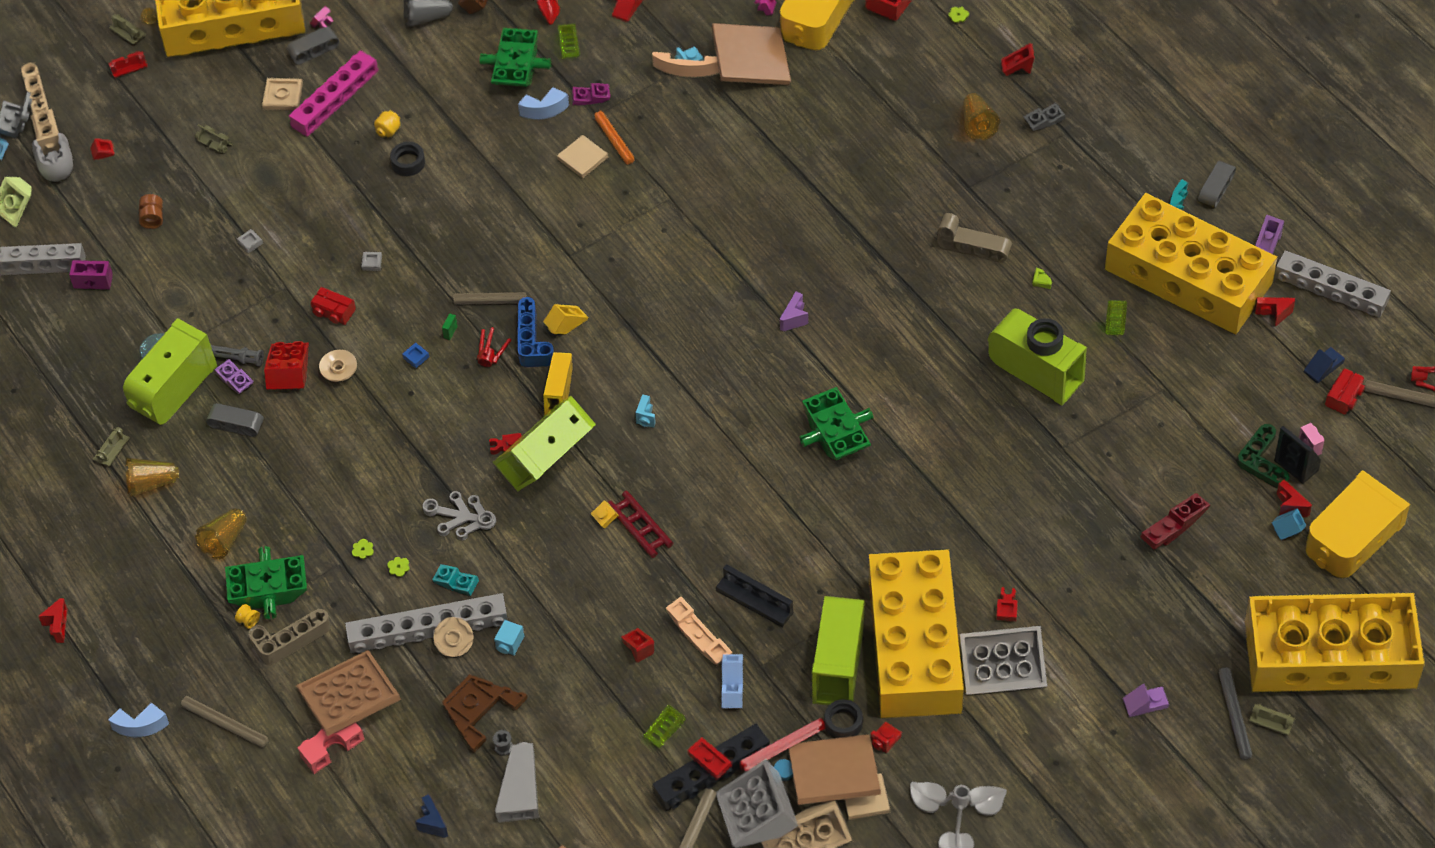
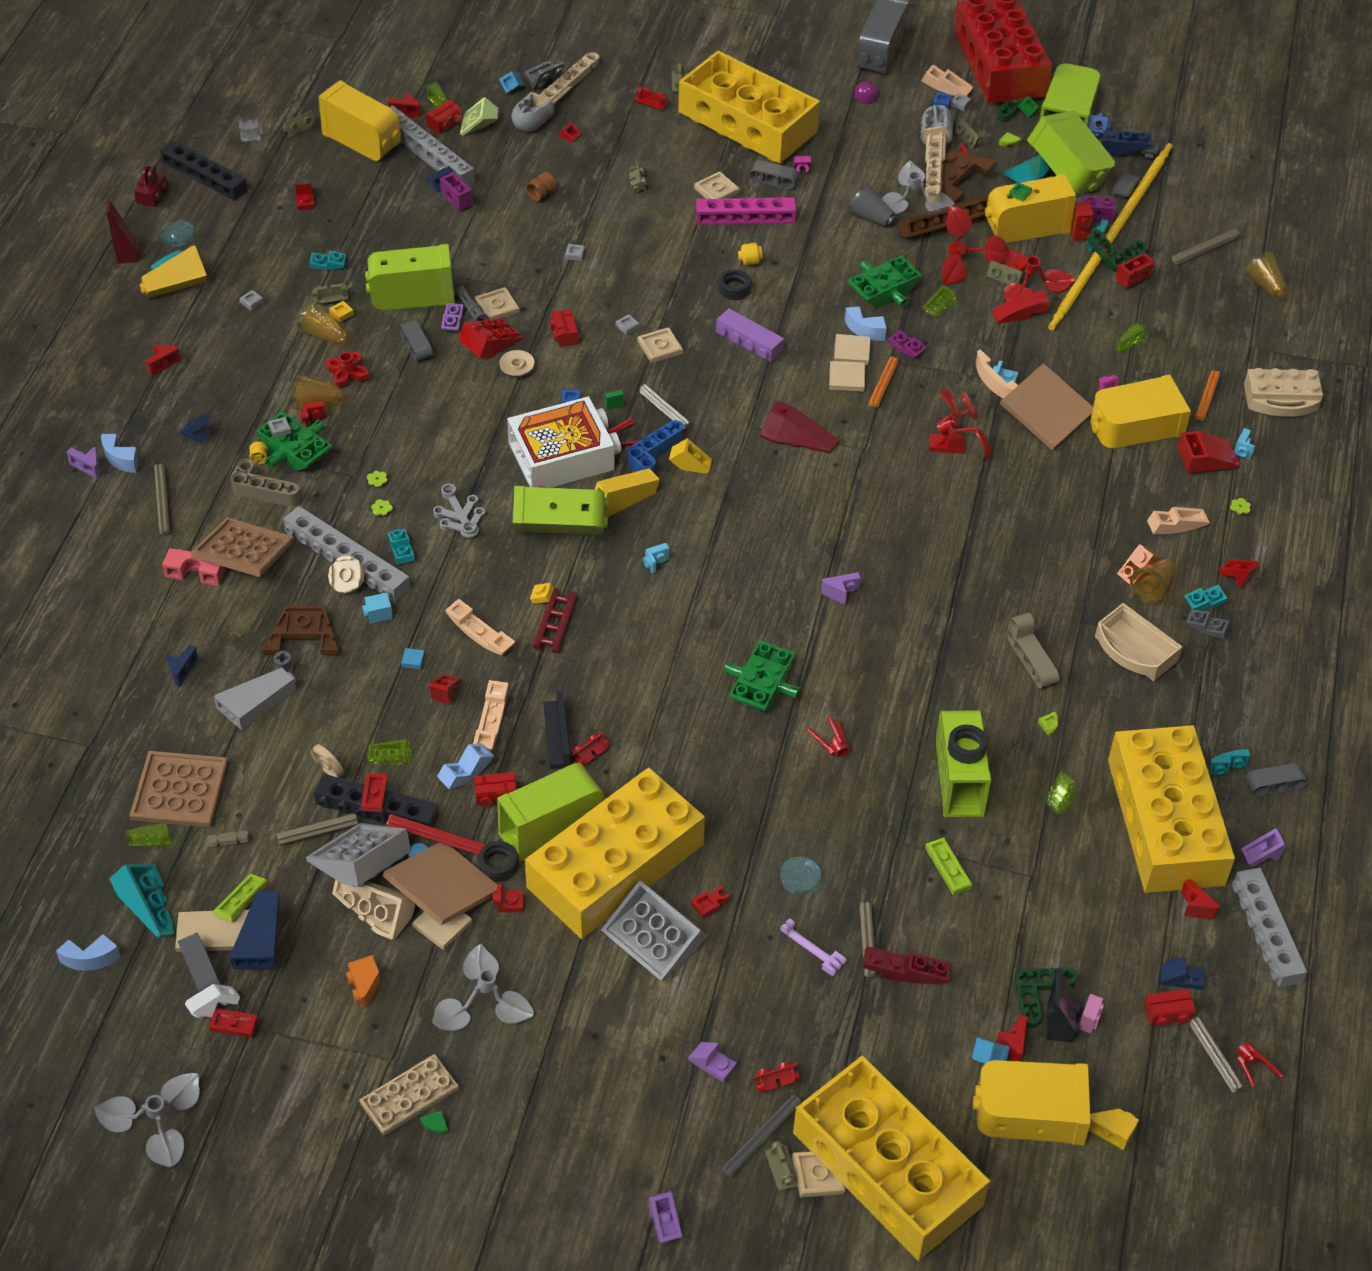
camera: 45 degrees right, 5 degrees down
none -> medium lavender slope [67,447,99,479]
none -> dark blue slope [179,412,212,443]
none -> light grey tile [239,290,264,311]
none -> light grey tile [268,417,291,438]
none -> red bracket [300,401,326,428]
none -> teal slope [309,251,346,270]
none -> tan tile [311,744,344,778]
none -> red plant [325,351,369,388]
none -> yellow plate [329,301,354,322]
none -> dark azure tile [401,648,425,670]
none -> dark blue slope [425,166,452,192]
none -> light nougat slope [446,599,515,655]
none -> tan tile [474,287,520,320]
none -> red brick [474,772,516,806]
none -> brick [507,396,621,488]
none -> red hinge [570,731,610,766]
none -> tan tile [637,327,683,363]
none -> medium lavender slope [649,1191,682,1243]
none -> medium lavender brick [716,309,784,362]
none -> red hinge [752,1061,800,1093]
none -> dark red wedge [760,400,839,453]
none -> clear light blue tile [780,856,821,894]
none -> lavender hinge [780,918,847,976]
none -> tan tile [792,1152,845,1197]
none -> red plant [807,716,850,757]
none -> tan tile [834,334,870,365]
none -> dark tan axle [860,902,876,977]
none -> lime tile [925,838,972,895]
none -> red slope [929,426,965,454]
none -> red plant [937,389,991,460]
none -> yellow slope [1089,1109,1139,1150]
none -> tan piece [1095,603,1182,681]
none -> orange slope [1117,544,1161,585]
none -> light nougat slope [1147,507,1210,534]
none -> teal slope [1184,585,1228,610]

